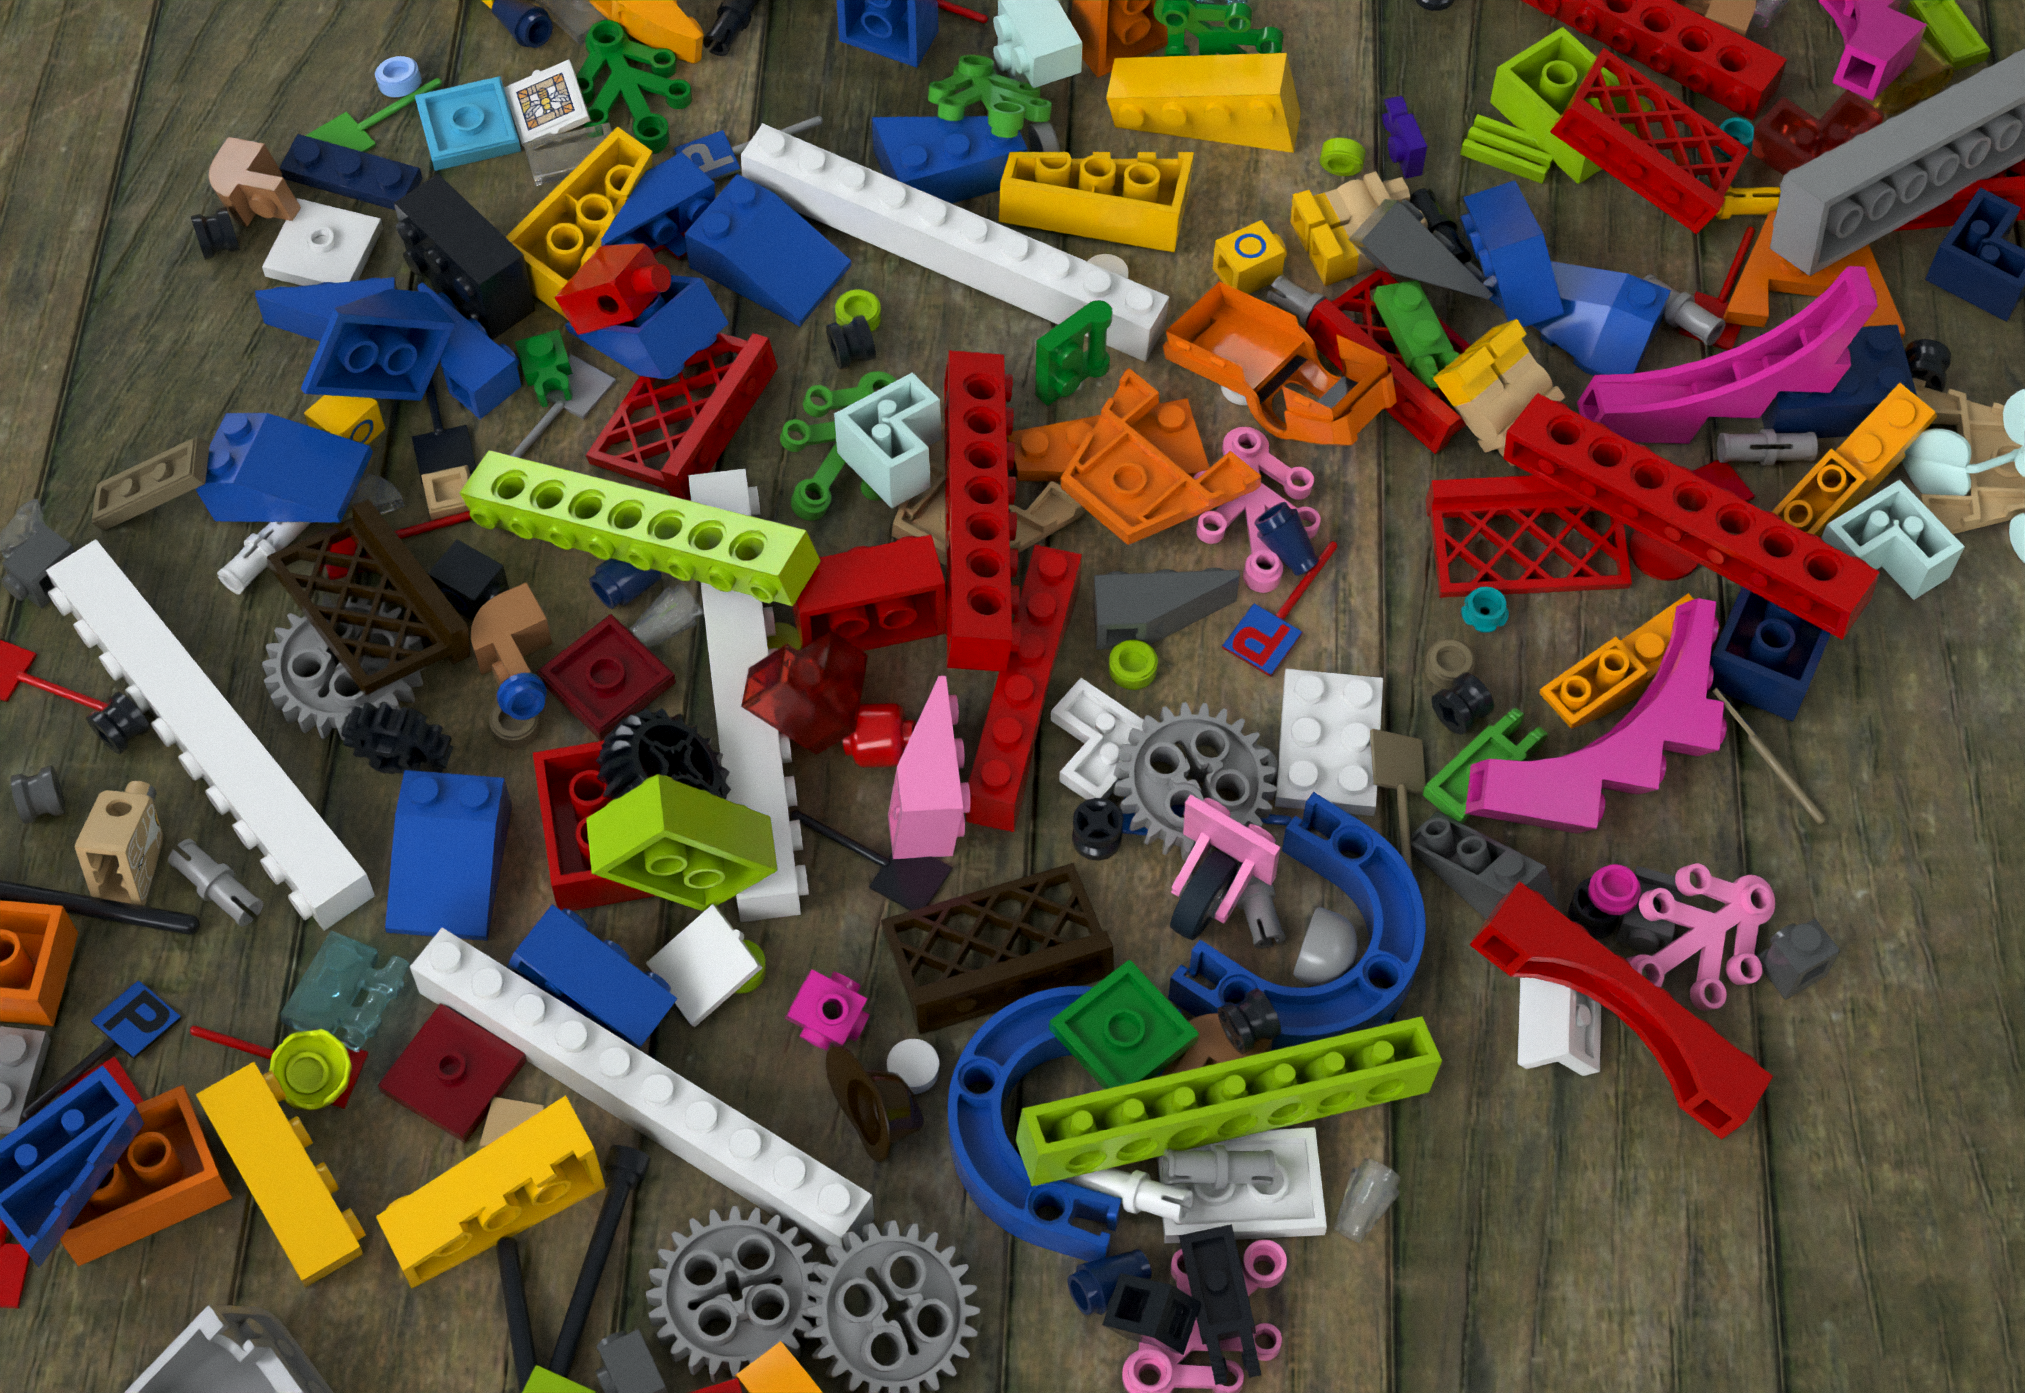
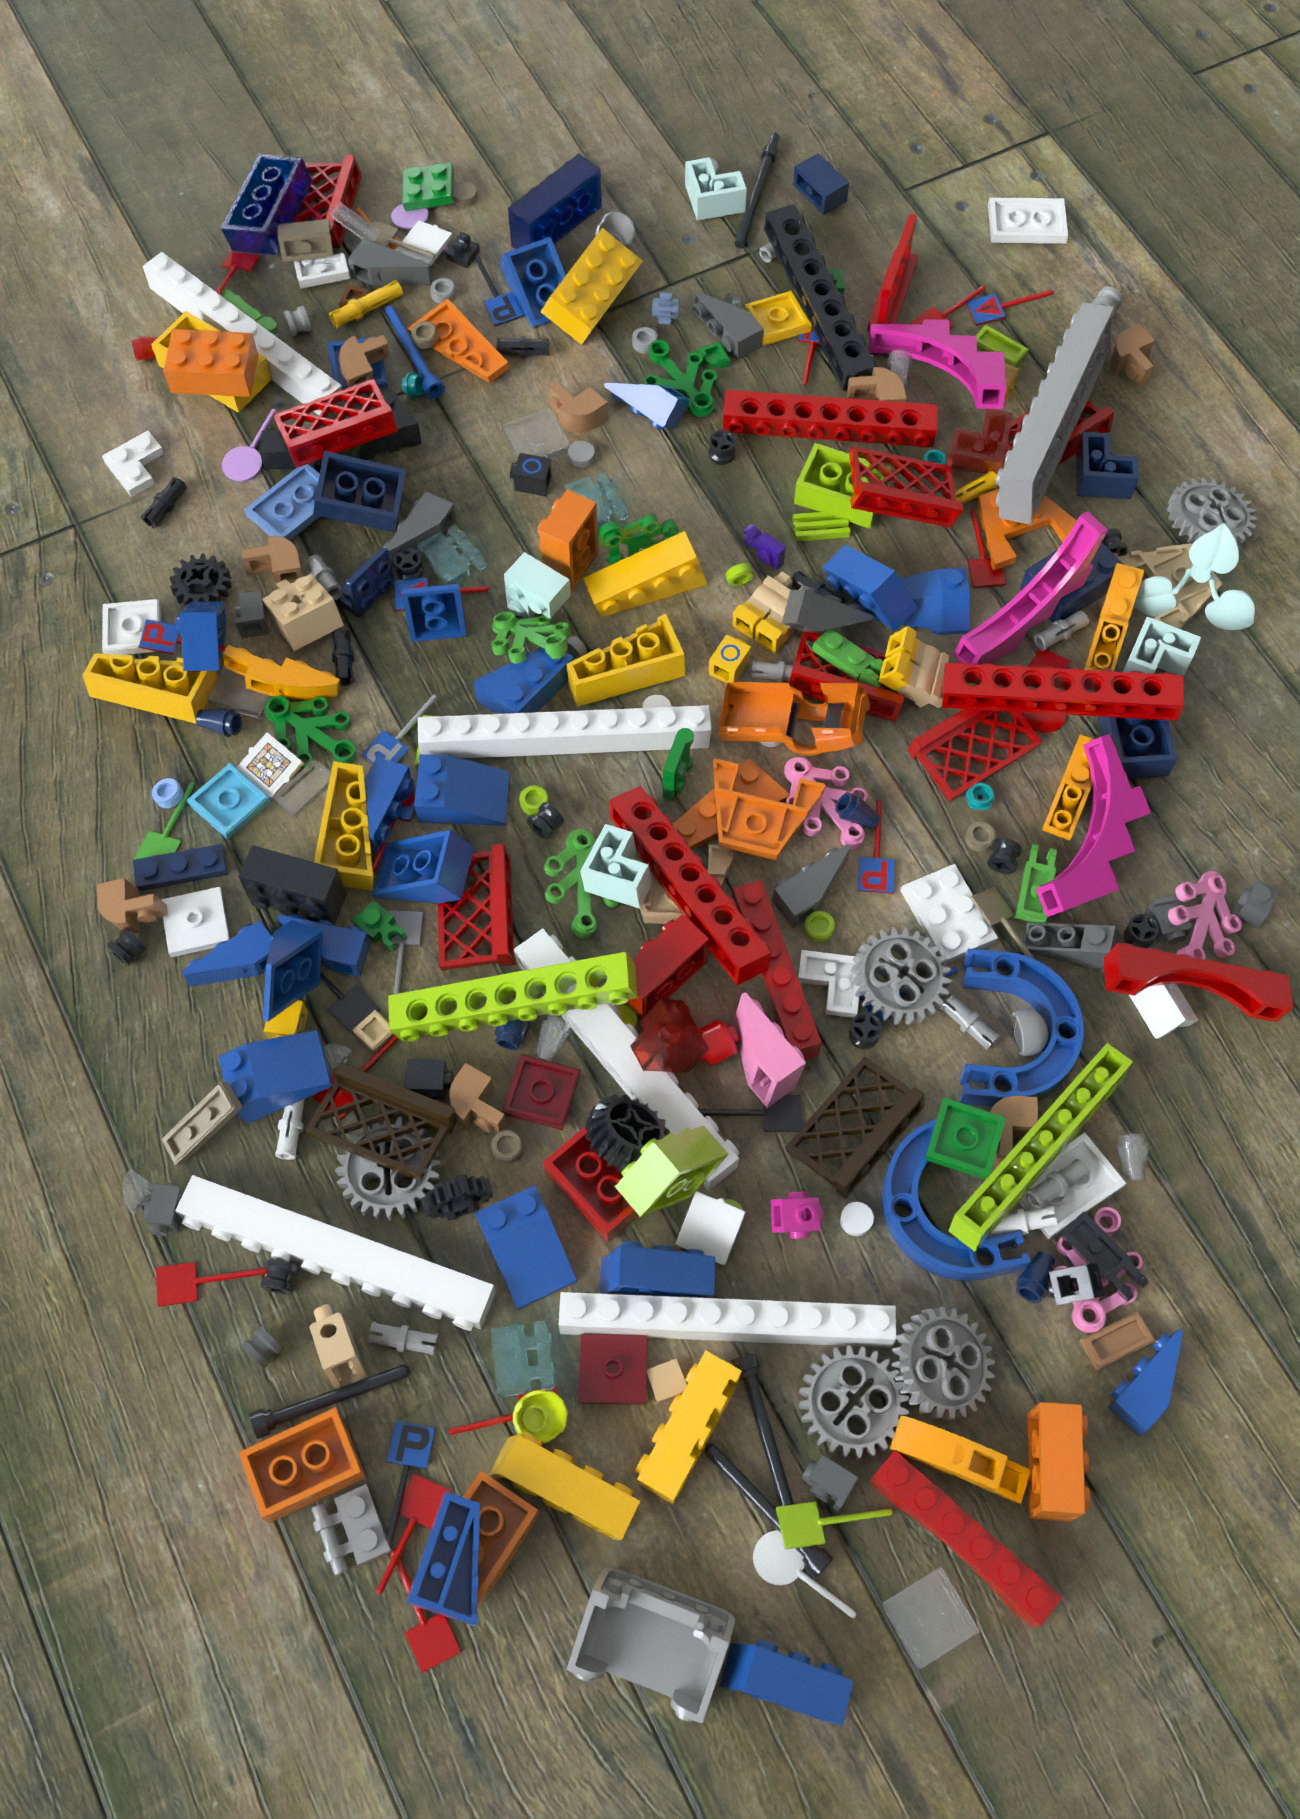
camera: 30 degrees left, 5 degrees up
blue plate [497,673,547,720] -> none
red torso [554,243,671,335] -> none
dark brown piece [825,1045,924,1162] -> none
bright pink plate [1170,794,1280,941] -> none
black wheel [1217,988,1281,1054] -> none
dark pink plate [1588,864,1641,915] -> none
light grey pin [1643,274,1726,346] -> none
dark tan piece [1713,688,1826,824] -> none

